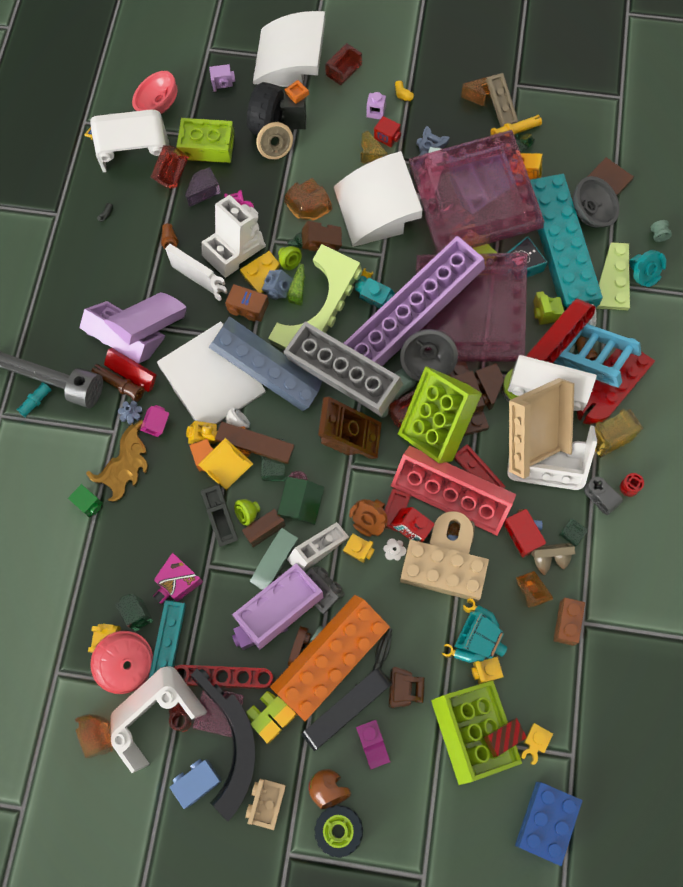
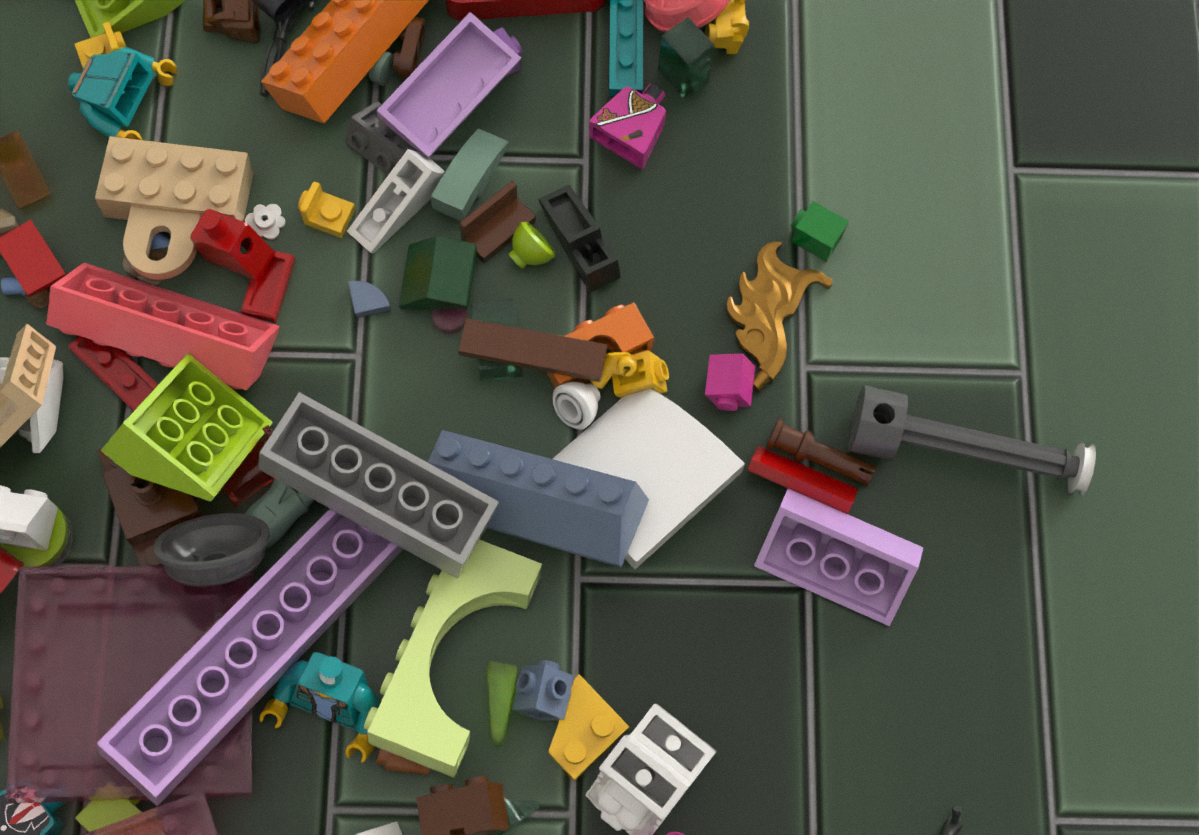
camera: 165 degrees right, 0 degrees up
teal pin [16,382,52,418] -> none
lavender slope [104,292,187,345] -> none
sand blue plant [118,401,143,424] -> none
dark orange cone [161,223,179,250] -> none
white tile [165,244,228,301] -> none
yellow piece [198,438,253,490] -> none
dark orange brick [225,284,269,322] -> none
lime brick [278,246,302,271] -> none
reddish brown brick [318,397,382,459] -> none
dark orange tile [349,499,388,537] -> none
reddish brown slope [475,363,504,410] -> none
none -> sand blue tile [348,281,391,318]

